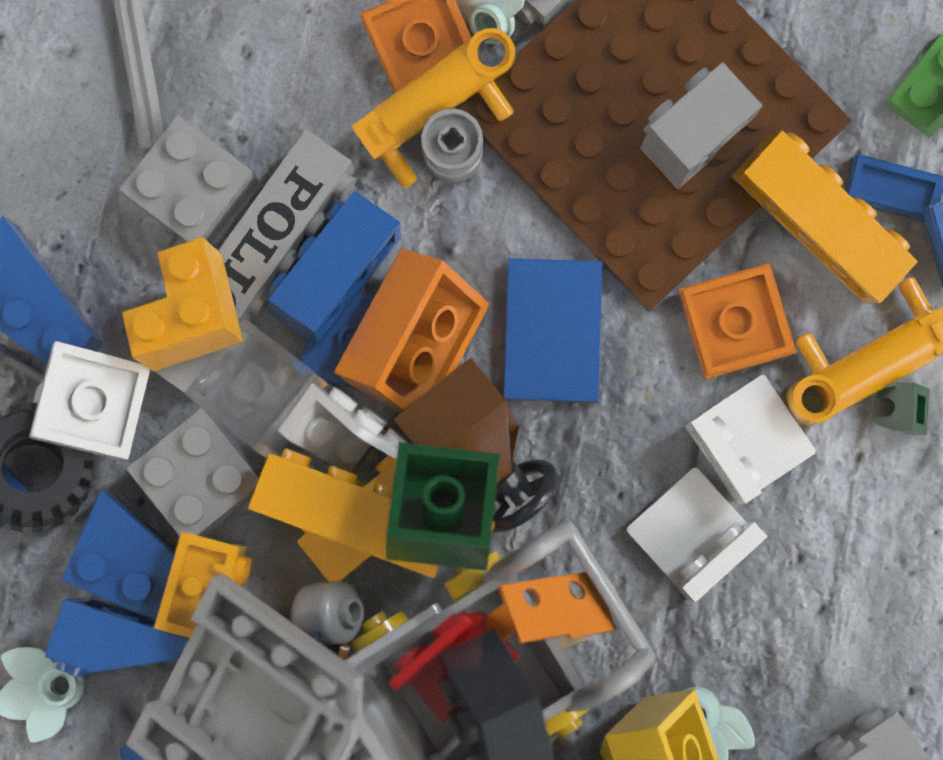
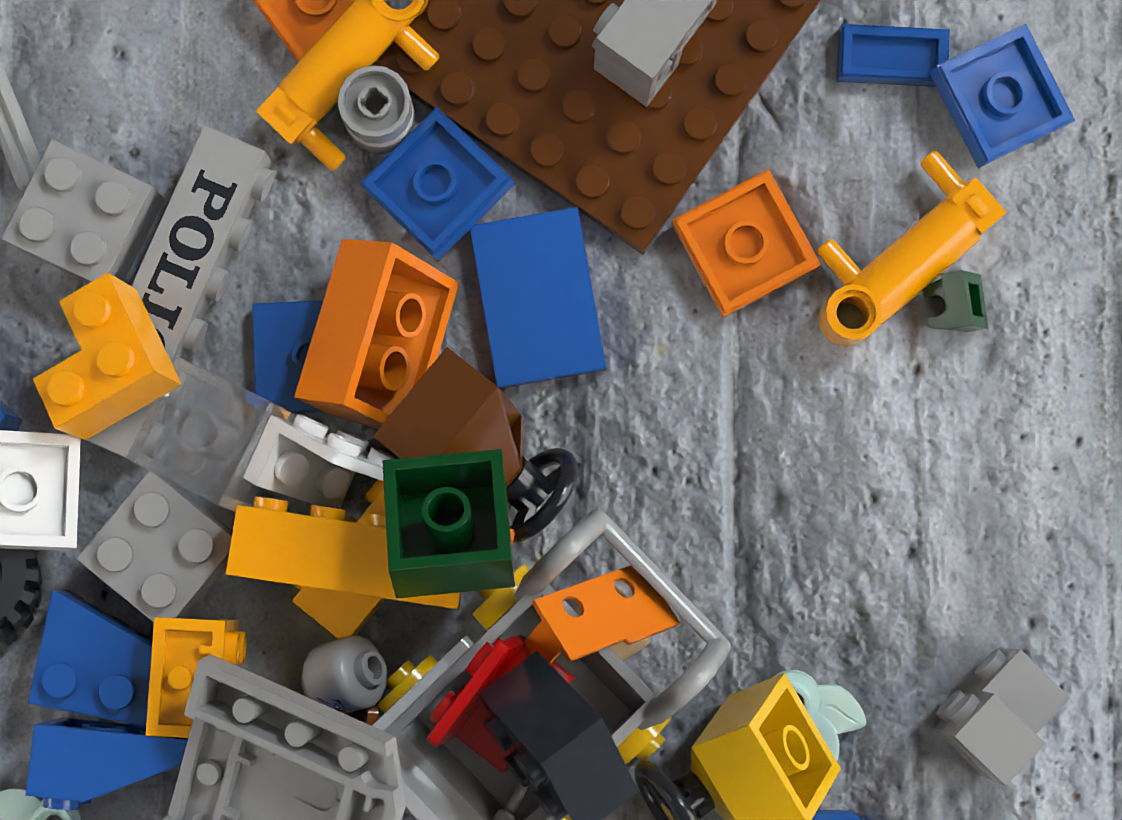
camera: 15 degrees left, 0 degrees up
blue brick [268,191,401,347] -> none
white bracket [626,468,768,602] -> none
white bracket [685,375,815,505] -> none
light orange brick [731,130,918,304] -> none
none -> blue plate [360,107,515,262]

